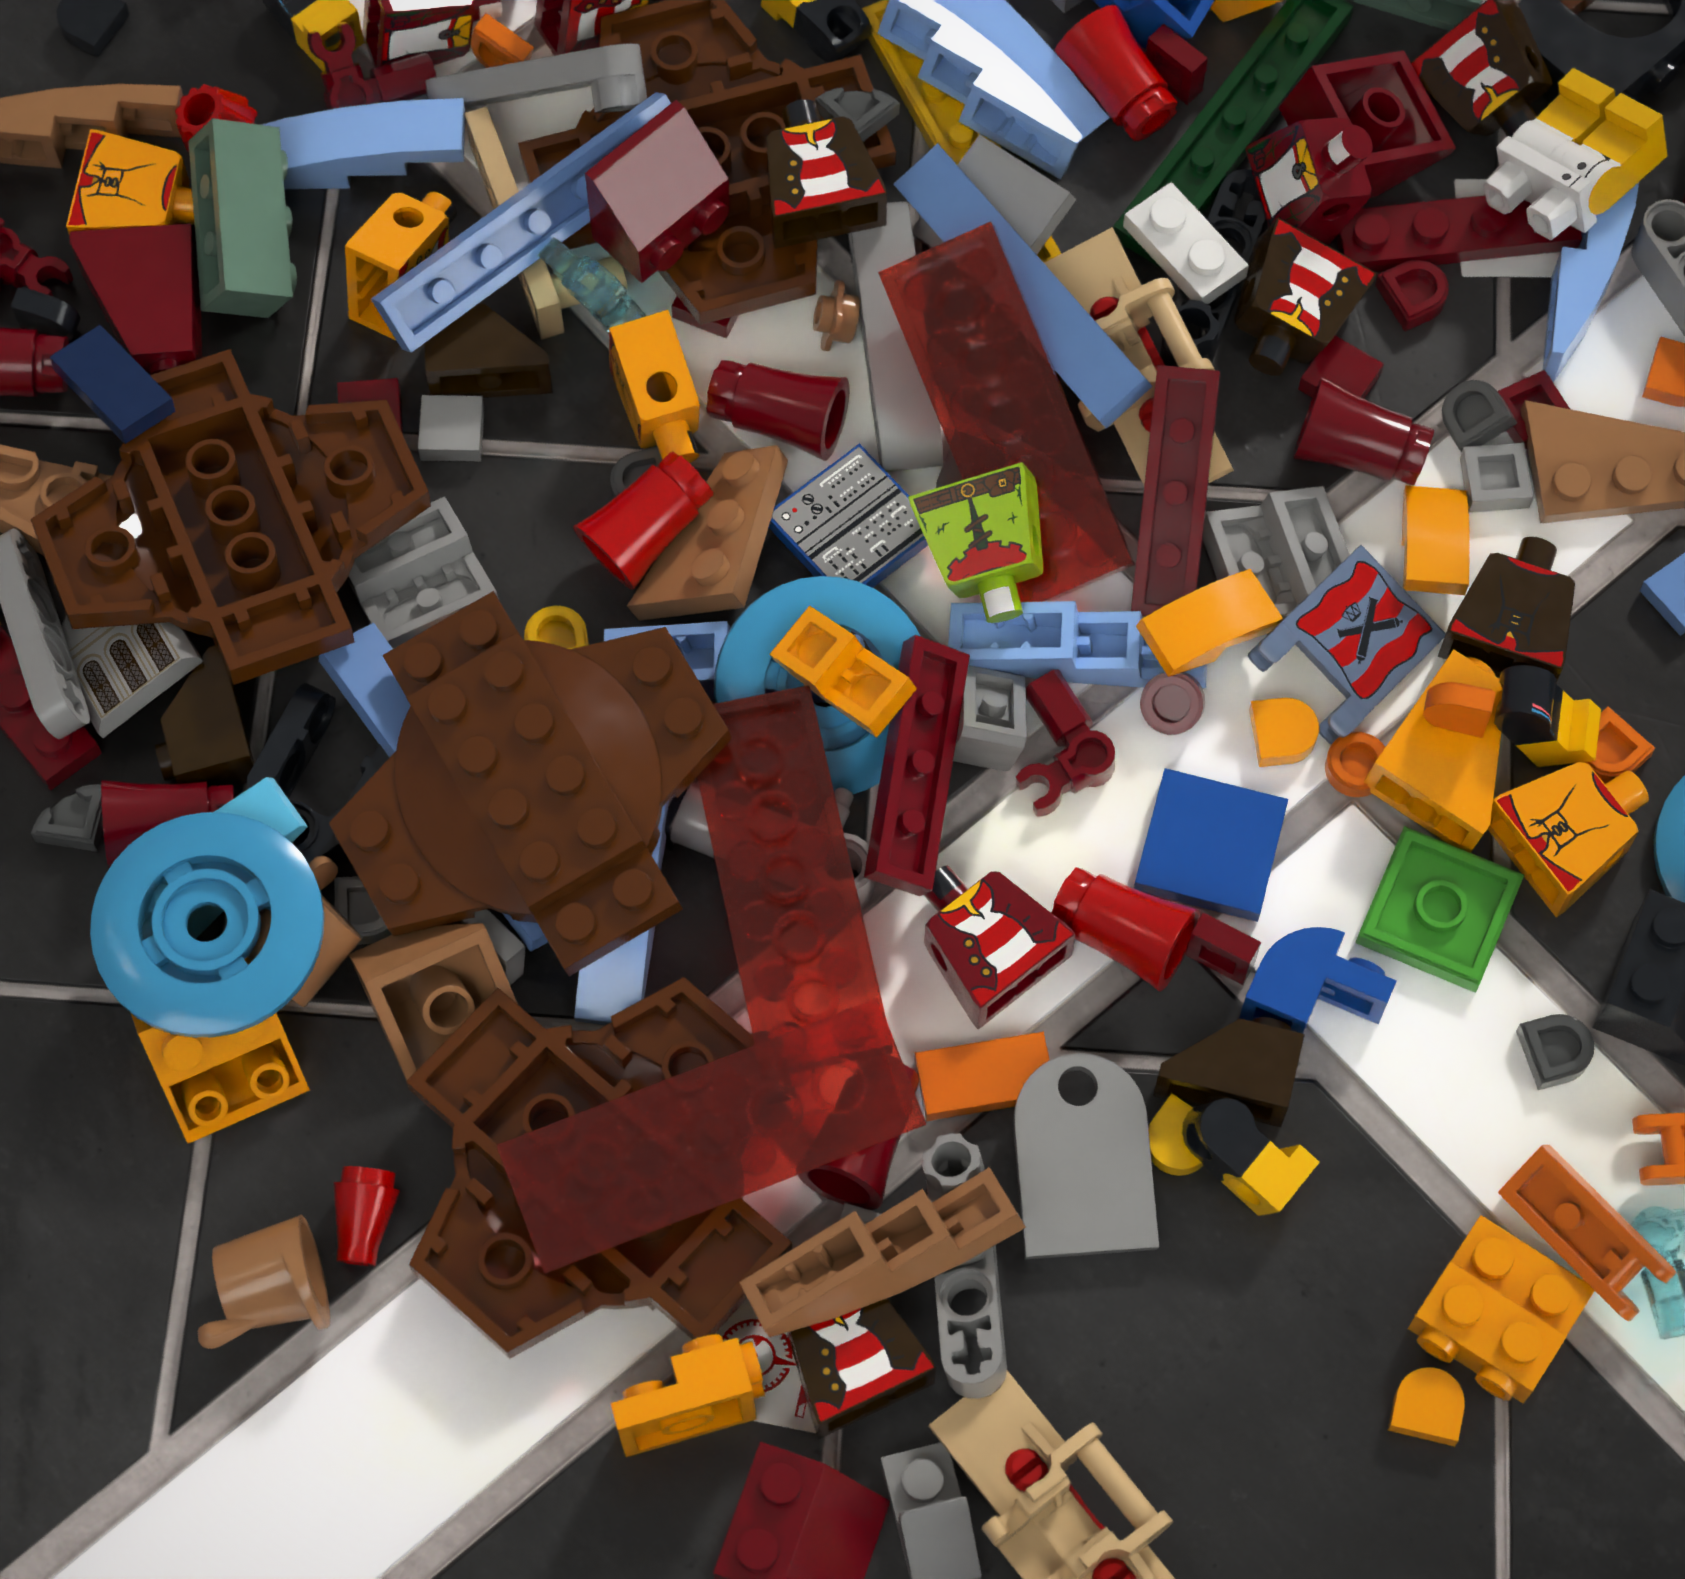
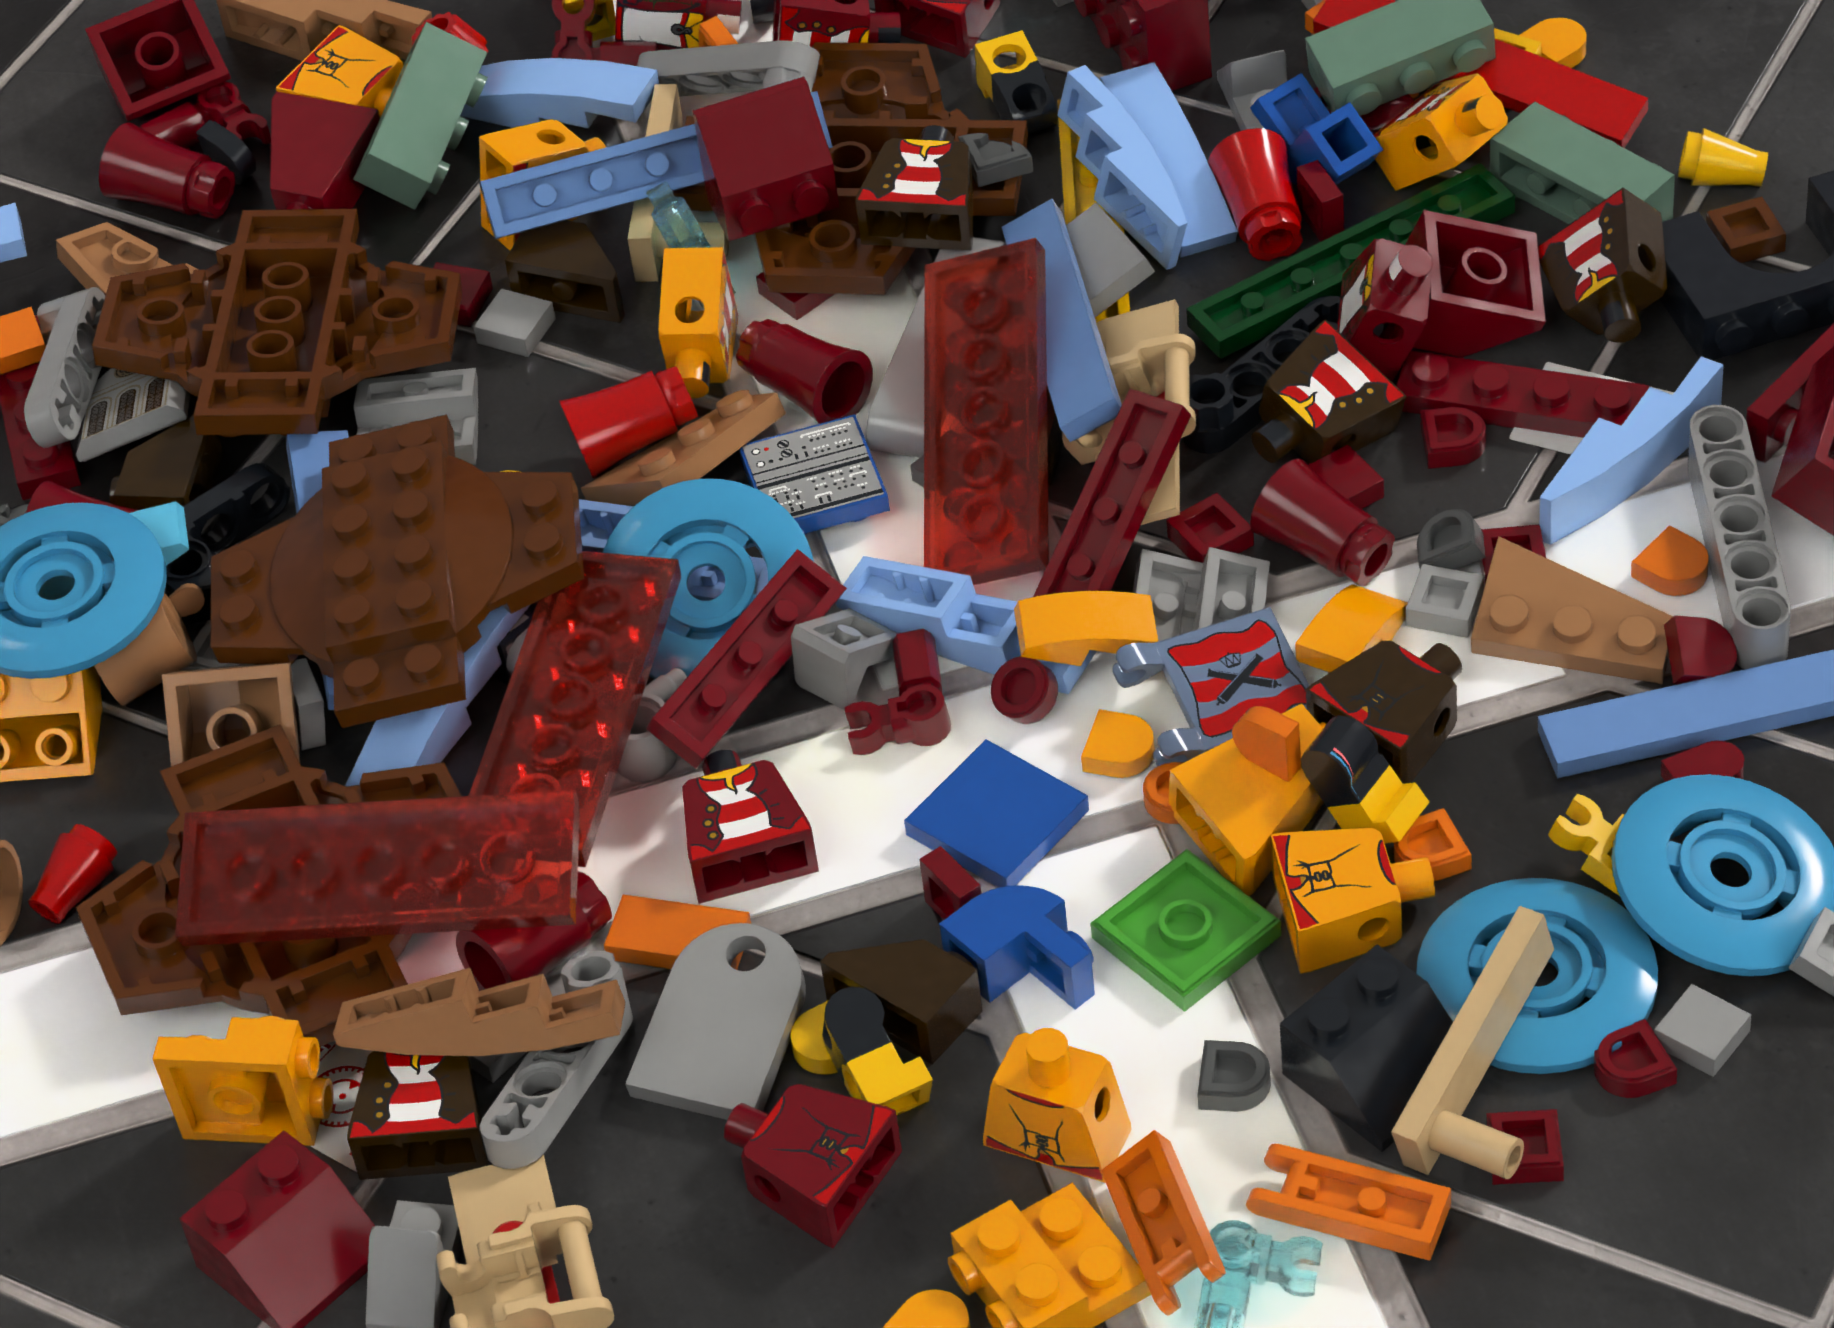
camera: 30 degrees right, 20 degrees down
dark blue tile [50,325,175,444] -> none
light orange slope [769,605,917,738] -> none
medium nougat plate [813,280,860,351] -> none
lime torso [908,462,1043,623] -> none
red plant [1051,867,1200,992] -> none
white plate [1123,182,1249,304] -> none
hips [1484,68,1668,240] -> none
none -> dark red torso [724,1084,902,1248]
none -> light orange torso [983,1028,1132,1183]
none -> dark red tile [1166,493,1254,563]

